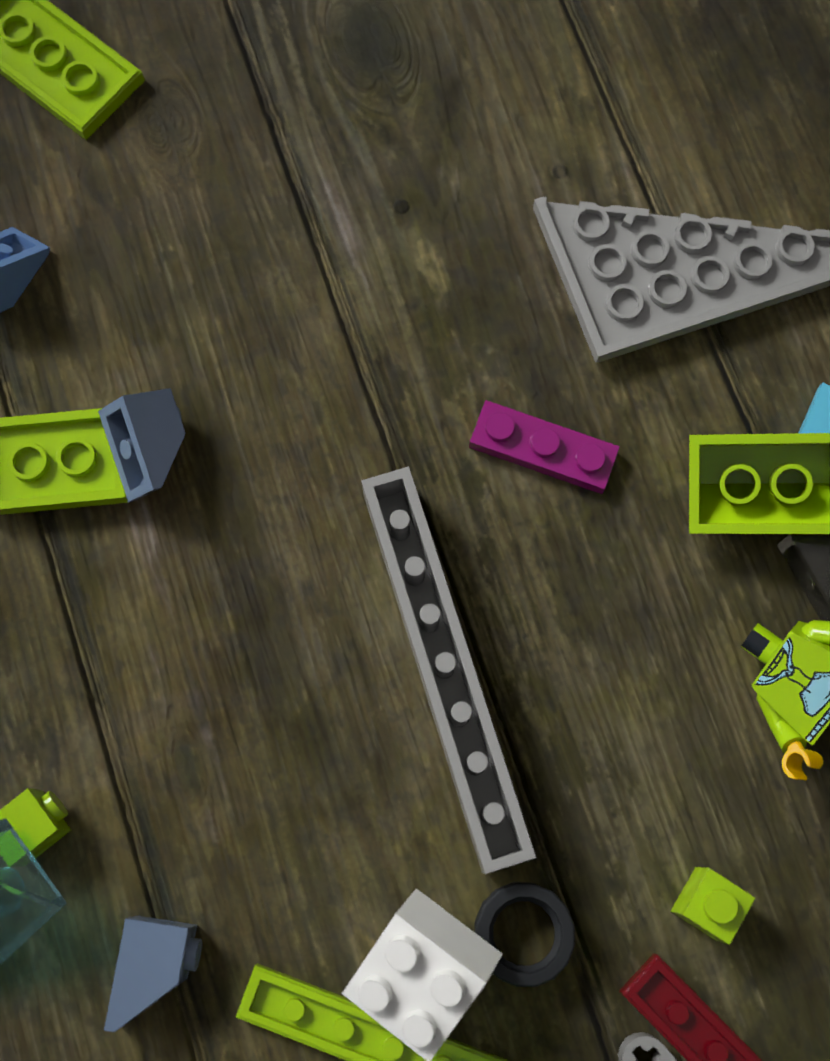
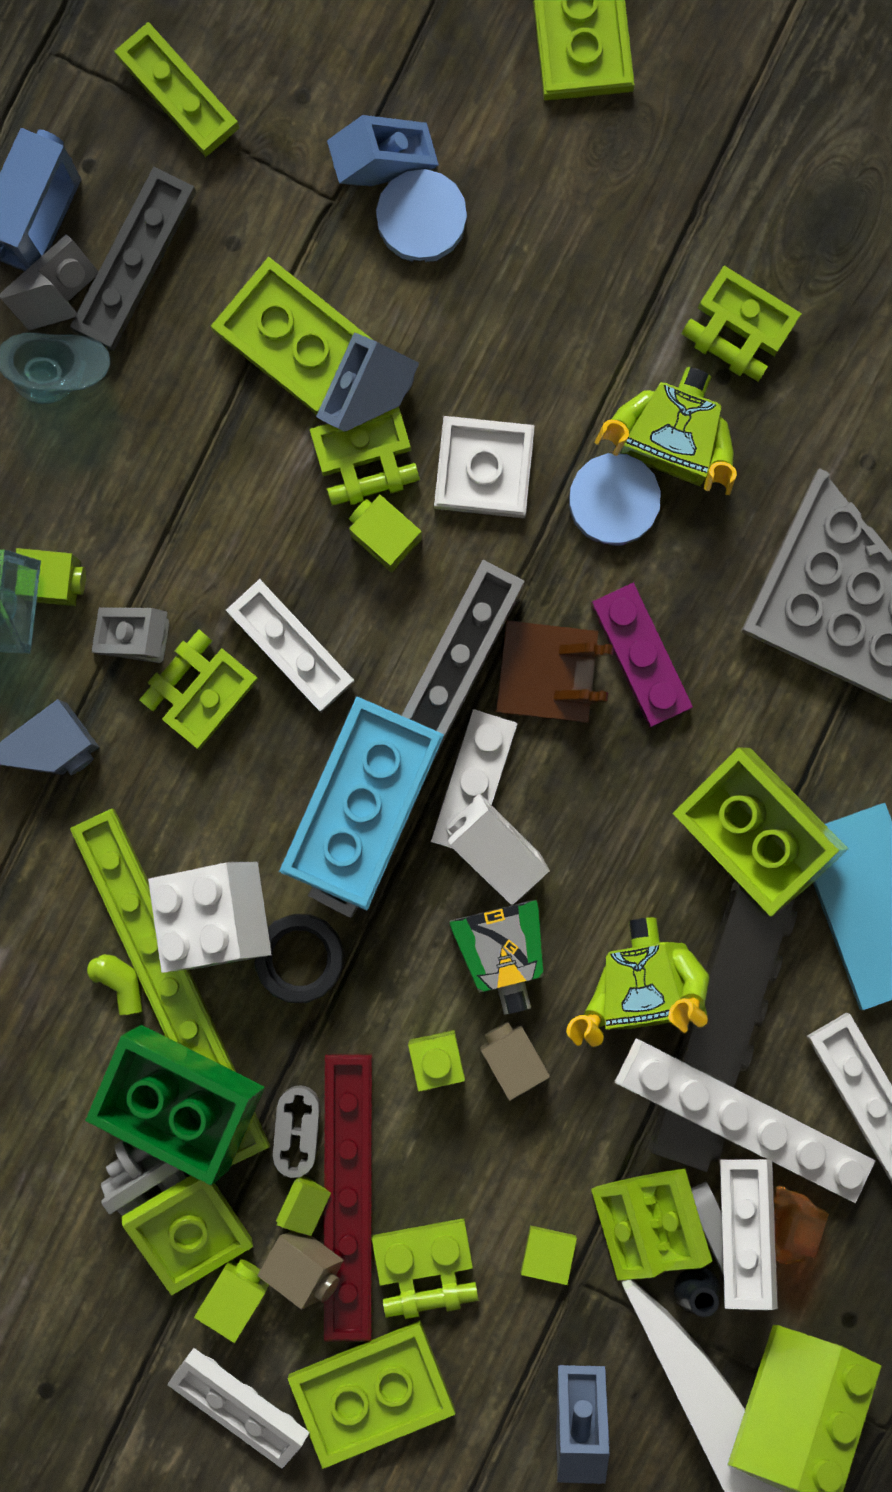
camera: 45 degrees right, 10 degrees up
none -> light grey slope [91,608,169,663]
none -> lime plate [139,629,259,750]
none -> white plate [226,579,355,713]
none -> medium azure tile [279,696,444,910]
none -> lime plate [310,406,420,506]
none -> lime brick [349,495,422,573]
none -> light blue tile [376,169,467,262]
none -> white plate [431,709,517,849]
none -> white tile [434,416,535,518]
none -> white hinge [447,793,550,905]
none -> torso [449,899,543,1014]
none -> dark tan brick [480,1022,550,1101]
none -> reddish brown plate [496,620,614,723]
none -> light blue tile [569,453,661,546]
none -> lime torso [594,367,737,495]
none -> lime plate [681,266,802,382]

